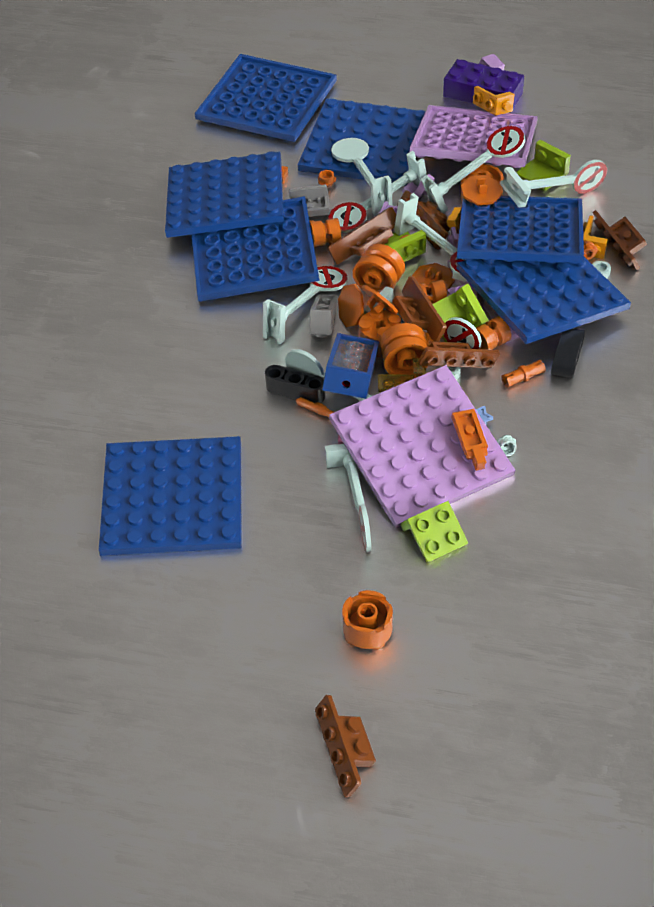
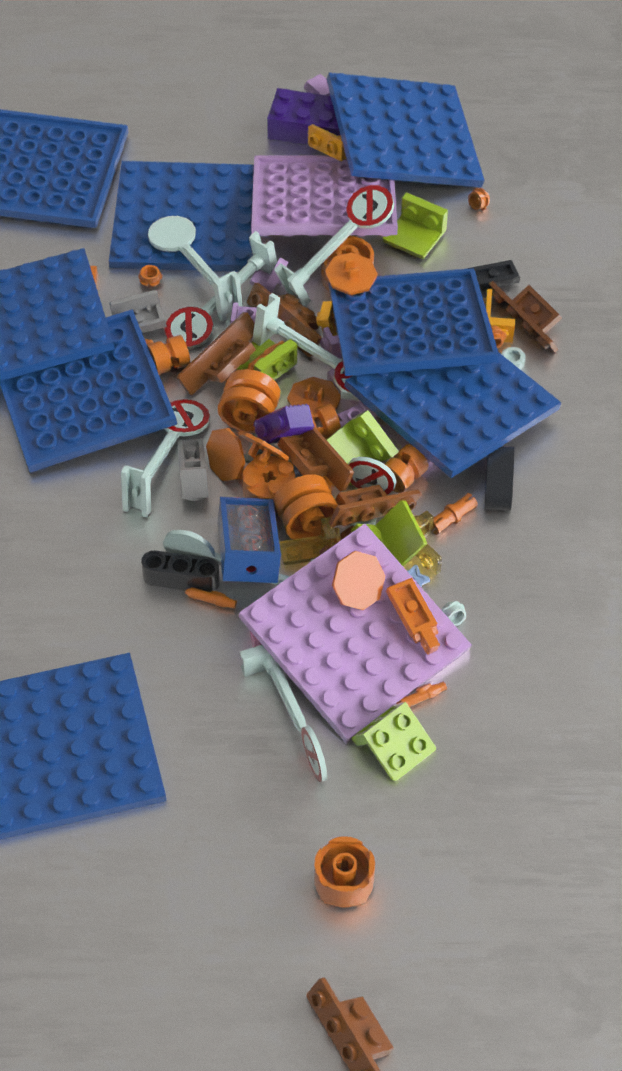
camera: 15 degrees left, 5 degrees up
light aqua piece [500,160,607,208] -> none
none -> dark purple brick [254,404,314,444]
none -> blue plate [326,72,485,188]
none -> piece [332,551,386,610]
none -> lime bracket [351,500,427,566]
none -> orange piece [397,681,447,707]
none -> clear yellow bracket [414,510,442,575]
none -> black hinge [467,260,520,291]
none -> orange plate [468,188,490,210]

